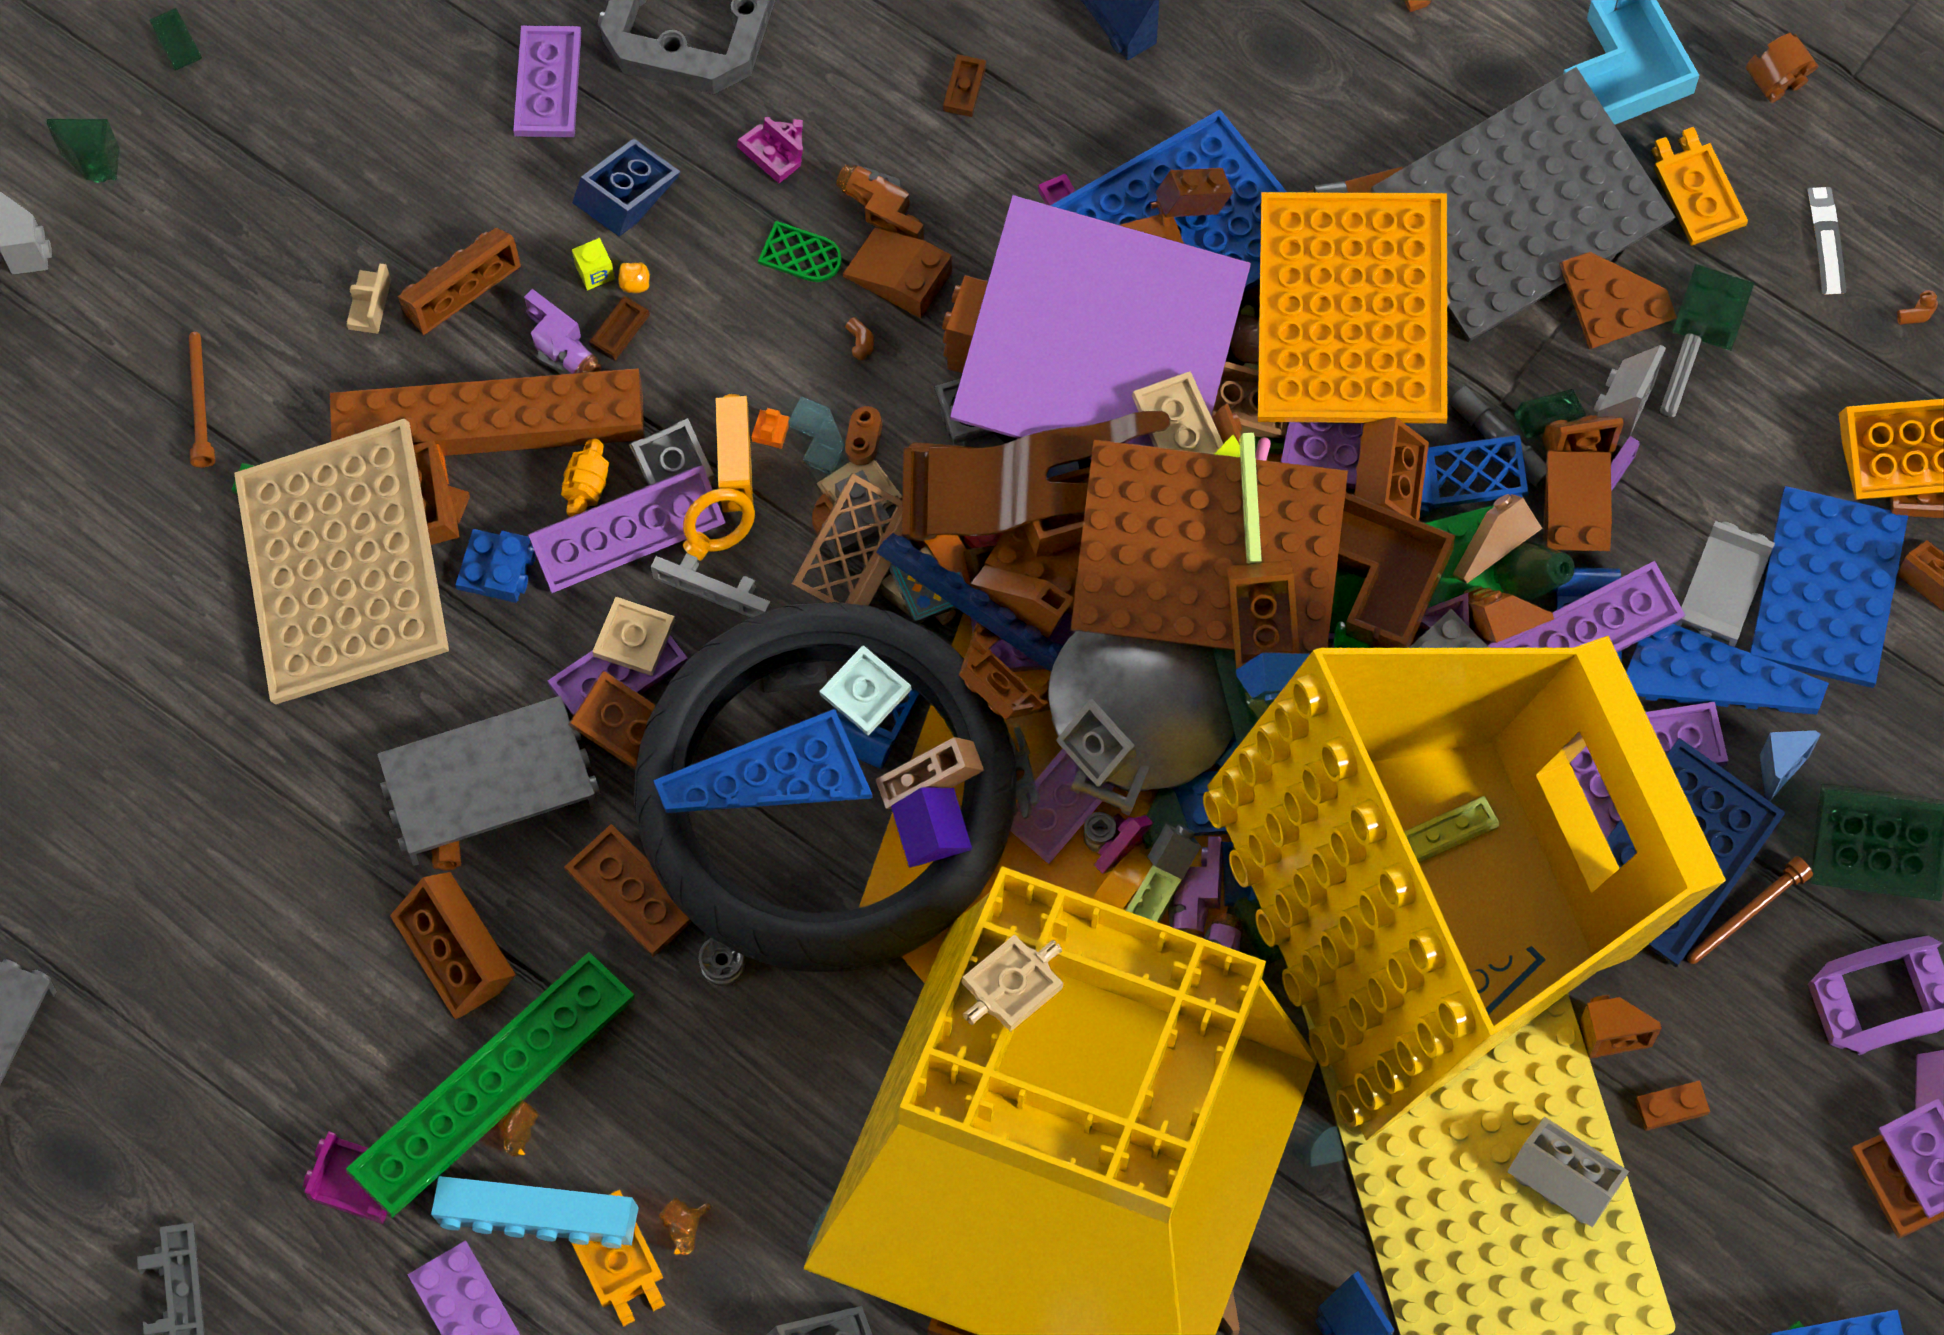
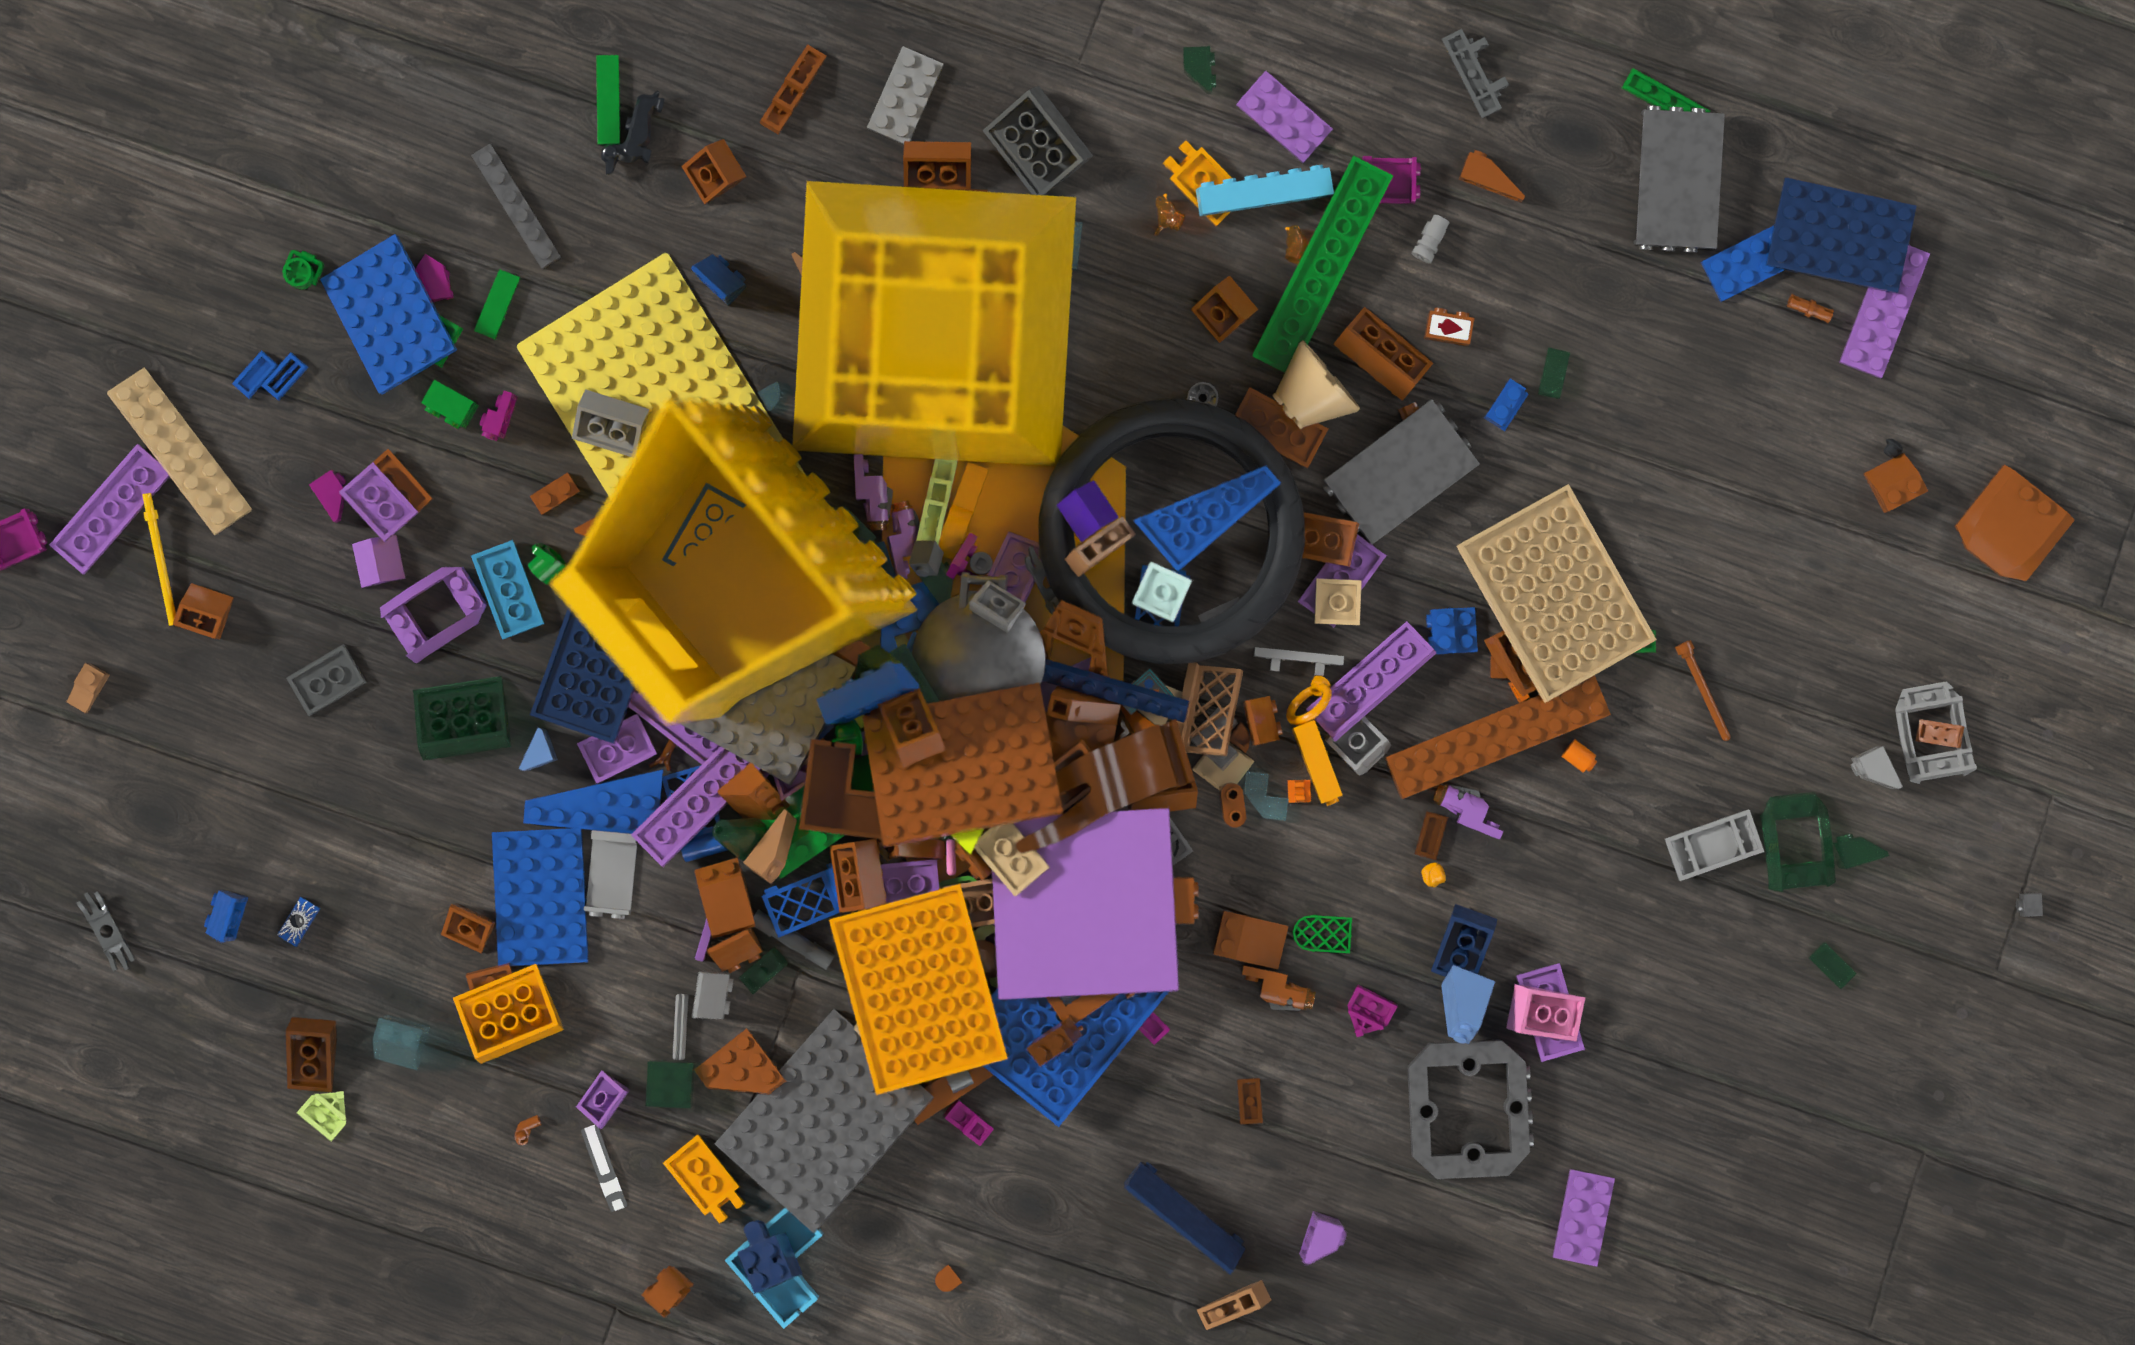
camera: 160 degrees right, 20 degrees up
tan panel [347,264,391,334] -> none
dark orange slope [398,228,521,336] -> none
light orange piece [561,438,609,517] -> none
neon yellow brick [572,238,615,291] -> none
dark orange arm [845,317,874,360] -> none
tan plate [962,934,1063,1032] -> none
yellowish green tile [1239,433,1262,564] -> none
yellowish green tile [1404,796,1499,863] -> none
dark orange piece [1687,856,1813,964] -> none
none -> green brick [421,380,479,429]
none -> dark azure plate [471,540,545,640]
none -> magenta plate [480,391,518,441]
none -> green piece [528,543,567,585]
none -> medium lavender slope [576,1070,630,1129]
none -> dark blue brick [737,1220,803,1294]
none -> magenta slope [943,1099,994,1146]
none -> dark orange slope [1191,276,1258,343]
none -> dark orange slope [1243,696,1282,746]
none -> tan cone [1272,341,1360,429]
none -> light grey axle [1412,215,1450,263]
none -> brick [1424,308,1474,346]
none -> medium blue slope [1441,965,1495,1044]
none -> dark orange slope [1459,150,1525,203]
none -> blue window [1484,378,1528,432]
none -> bright pink slope [1506,984,1585,1042]
none -> clear green slope [1538,347,1570,399]
none -> orange brick [1561,739,1597,773]
none -> light grey slope [1664,809,1764,881]
none -> clear green wedge [1760,792,1836,892]

